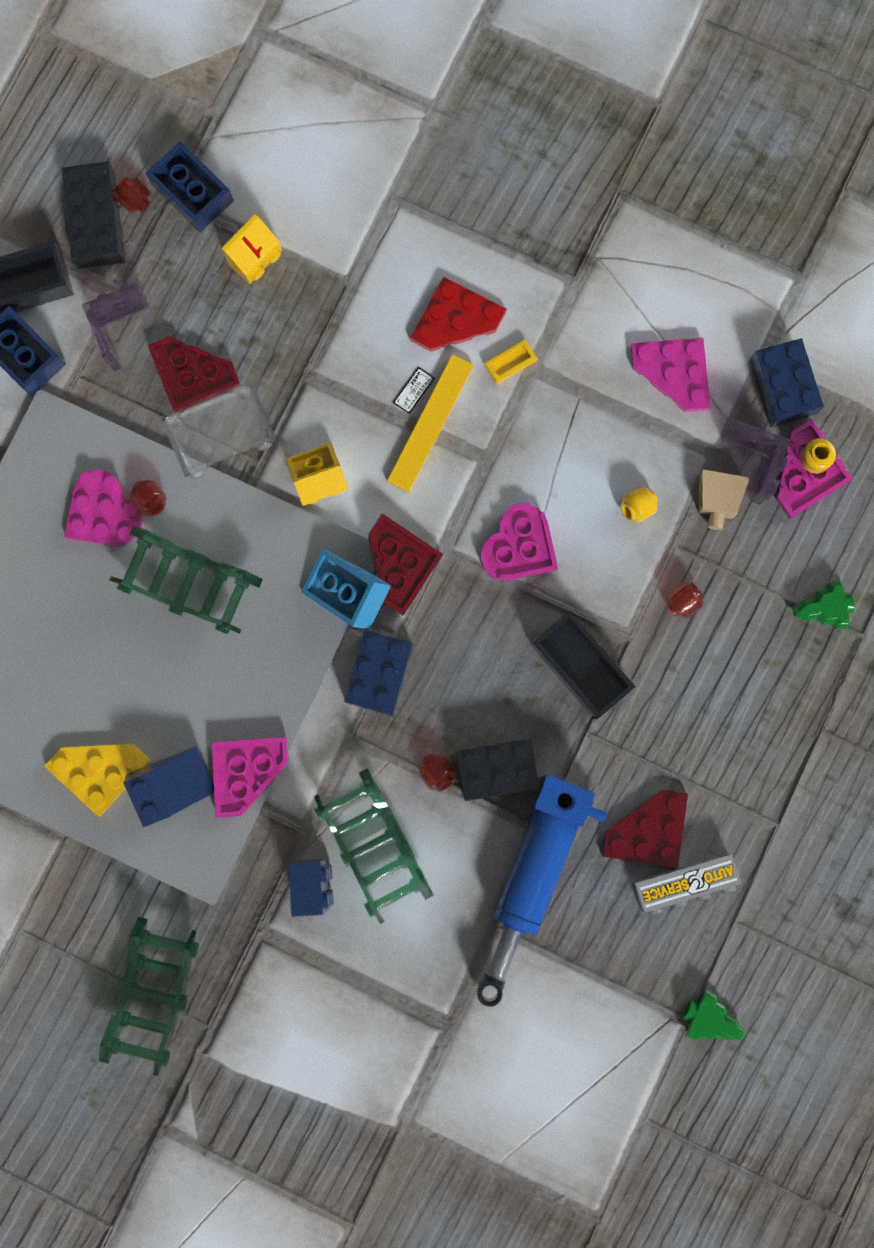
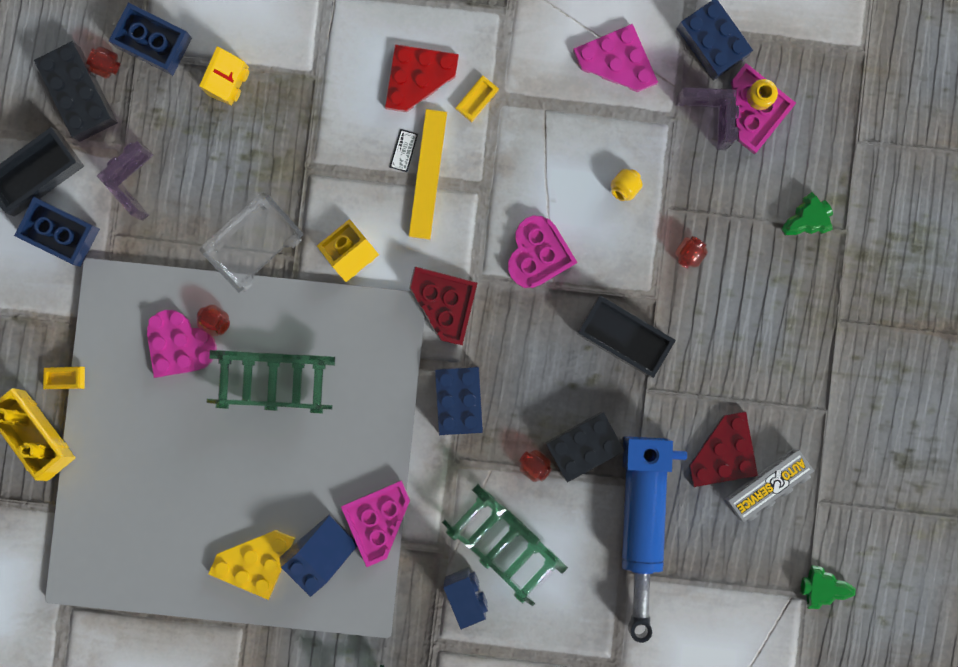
camera: 30 degrees left, 5 degrees up
dark red plate [148,336,242,412] -> none
dark azure slope [301,549,391,629] -> none
tan torso [698,469,749,530] -> none

